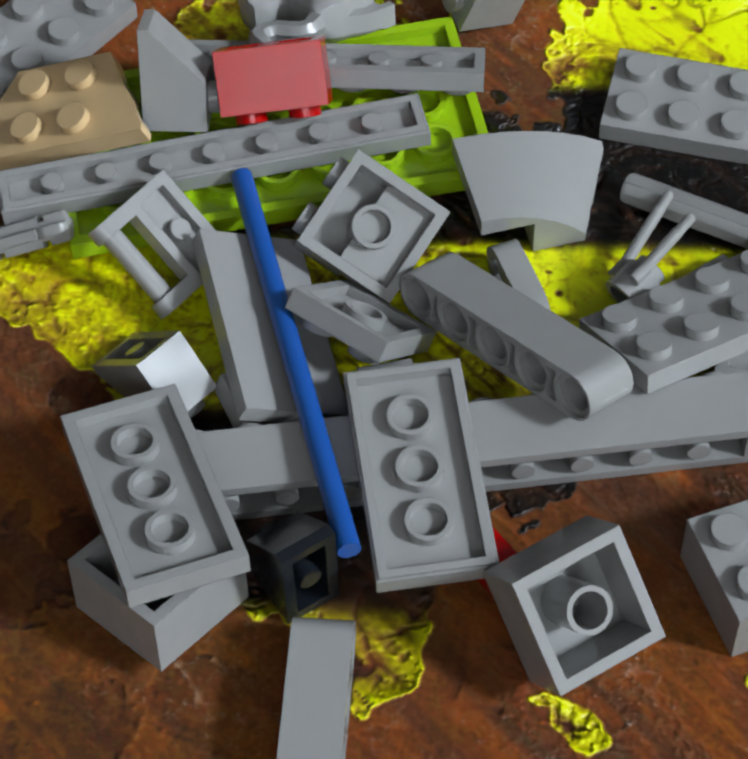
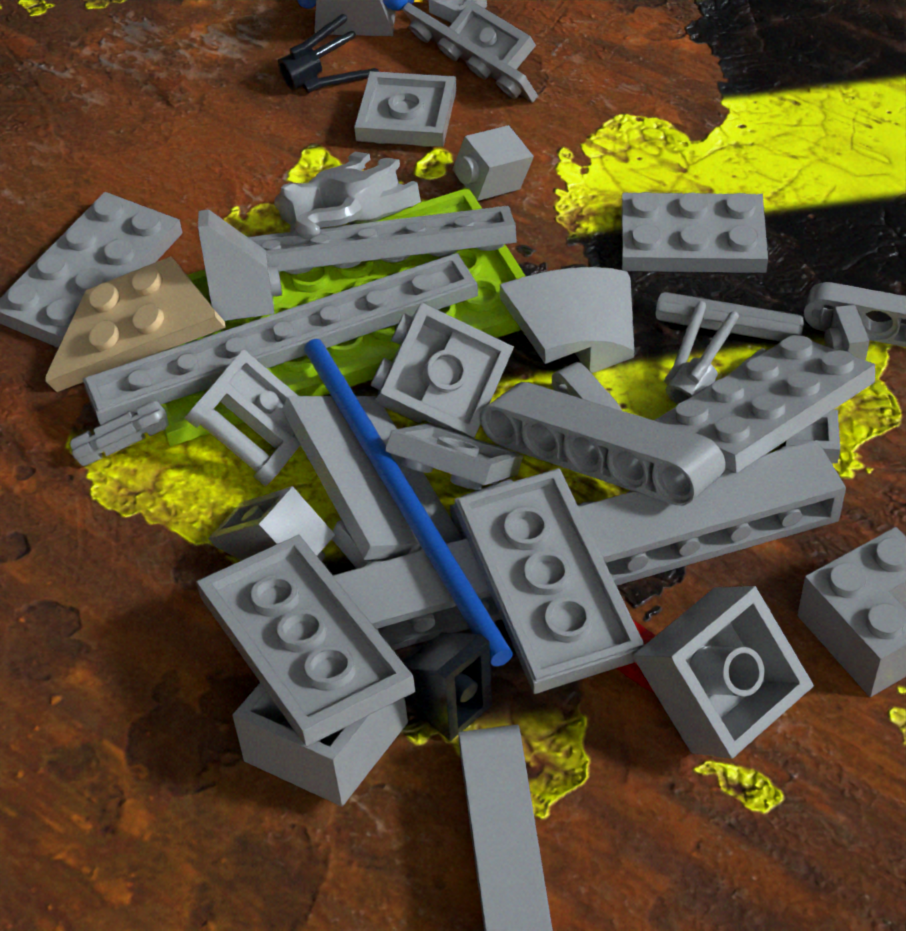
camera: 10 degrees left, 5 degrees down
brick [212,35,333,125] -> none

